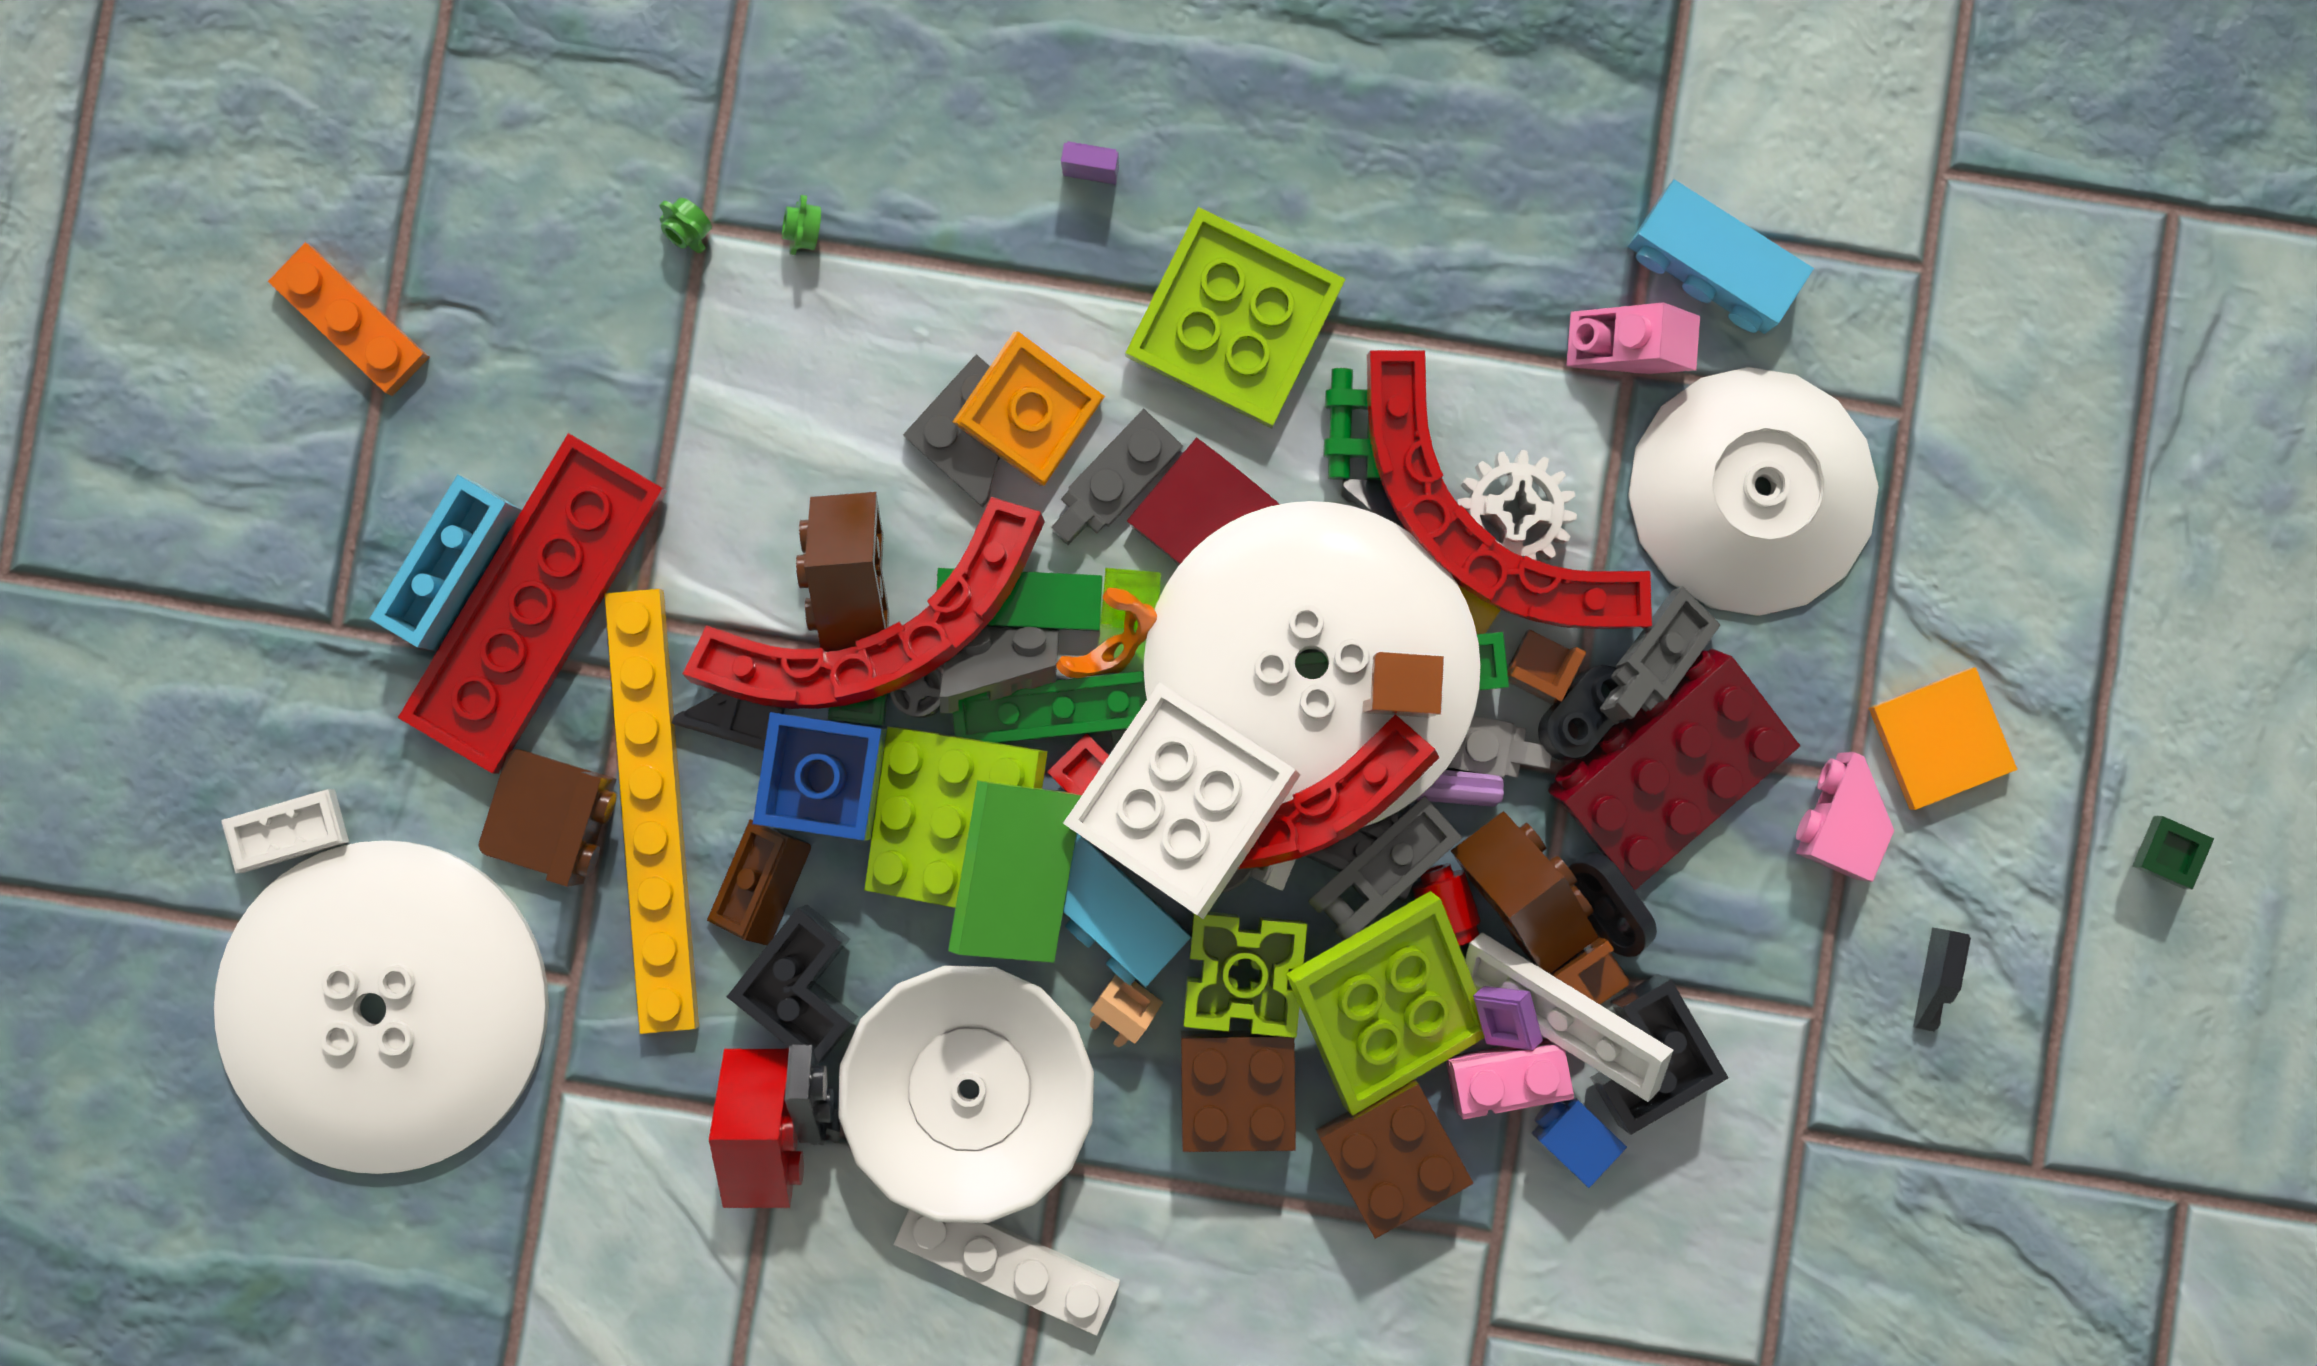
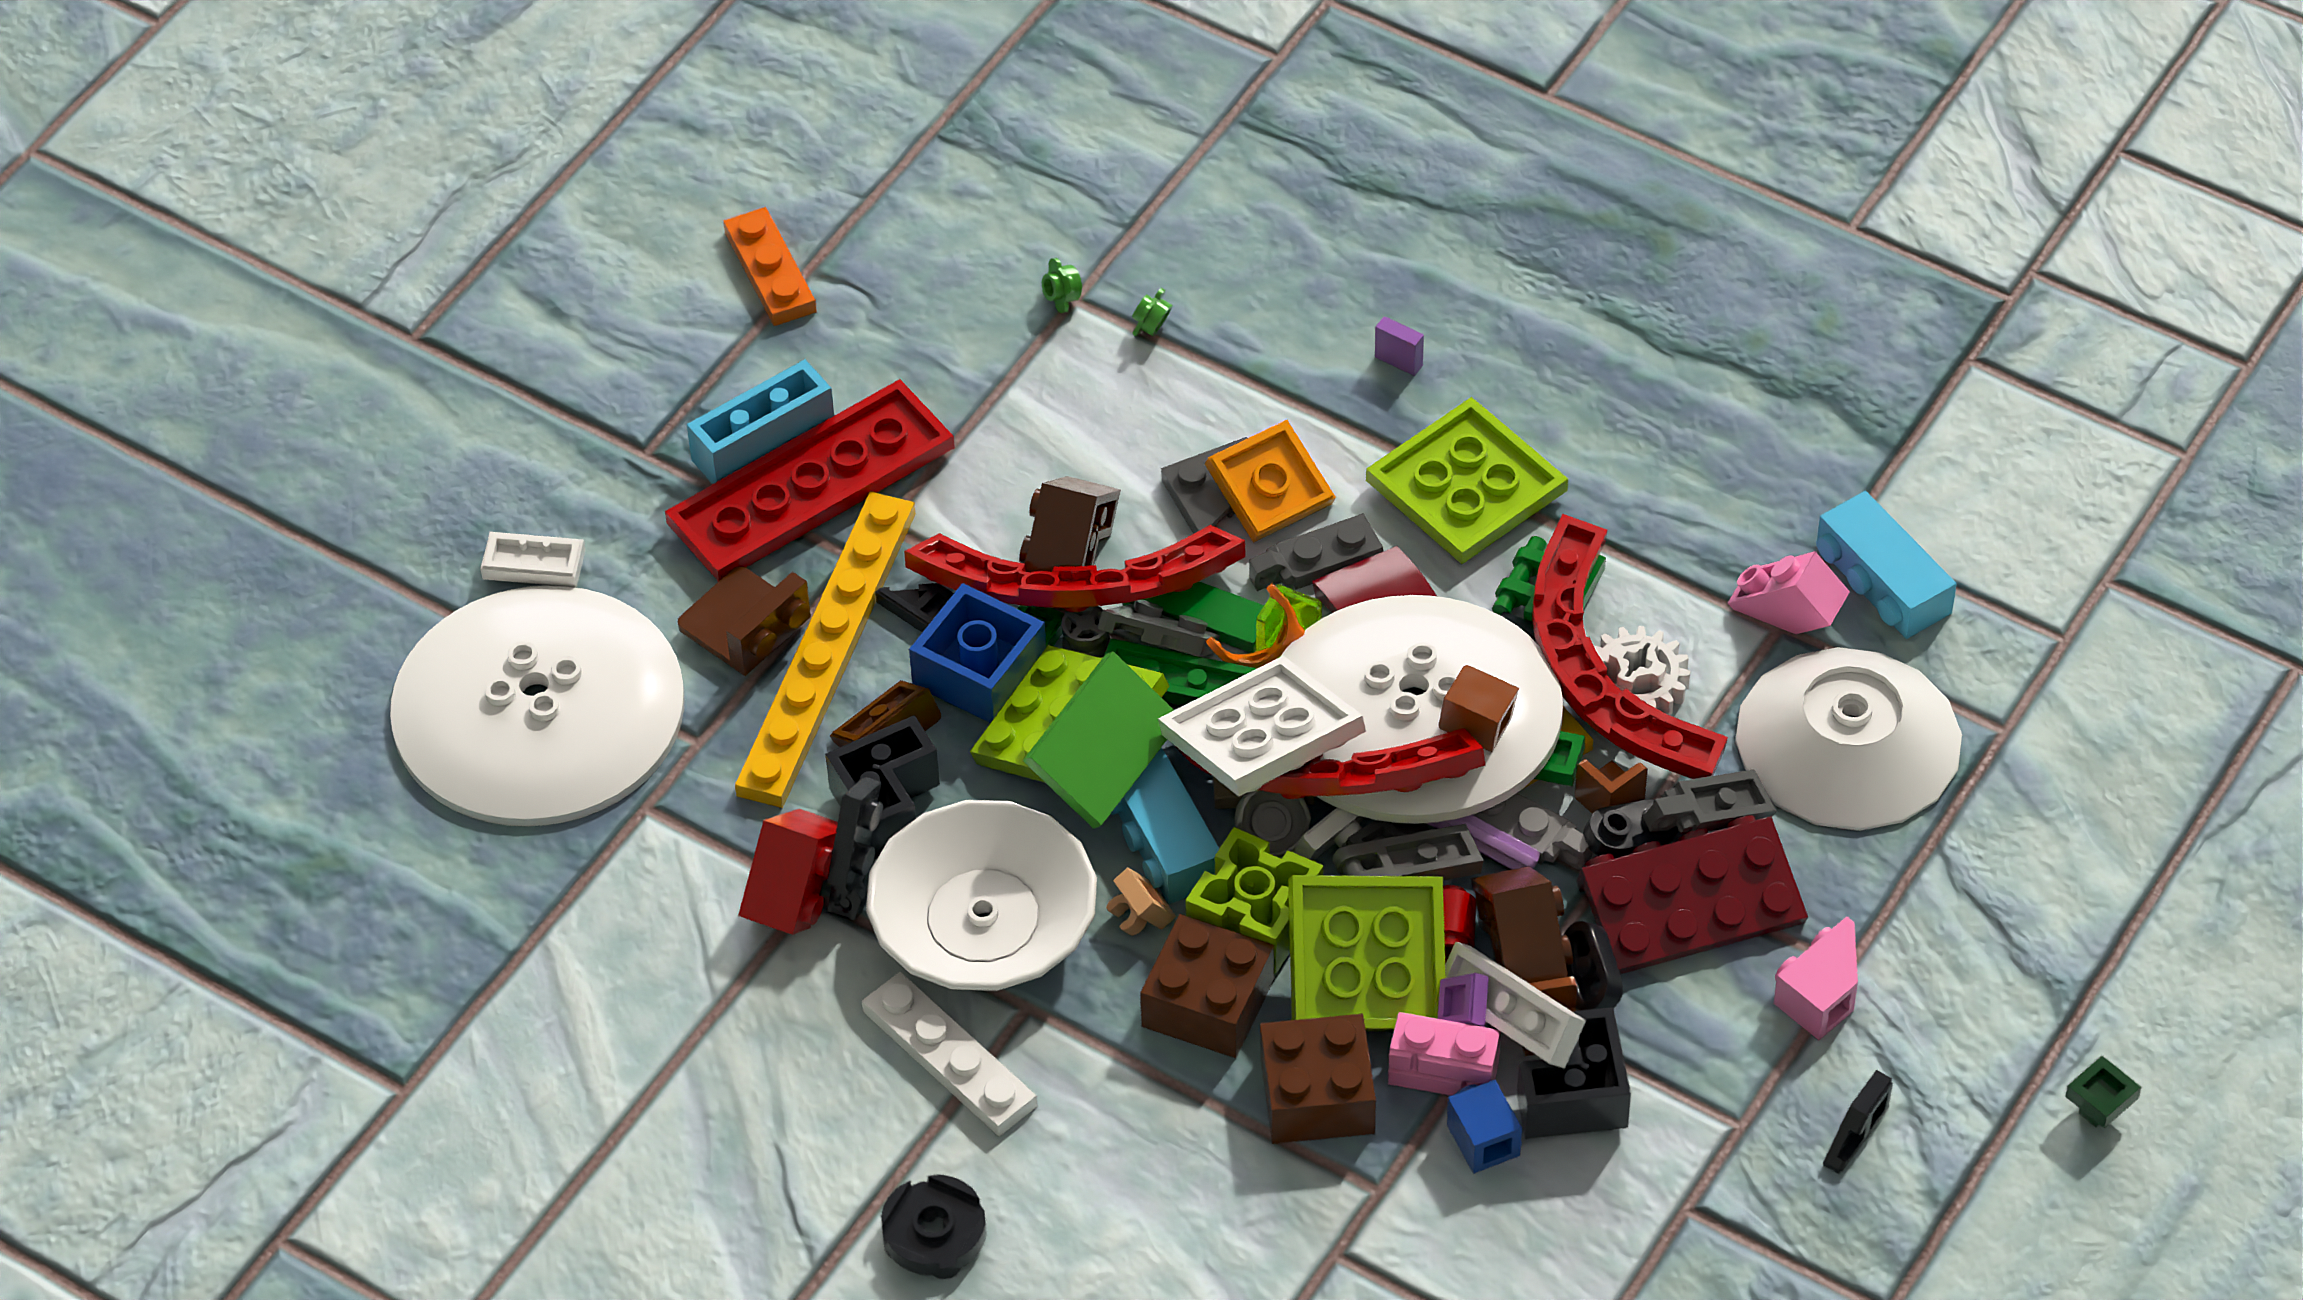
camera: 25 degrees right, 35 degrees down
light orange tile [1868,667,2018,810] -> none

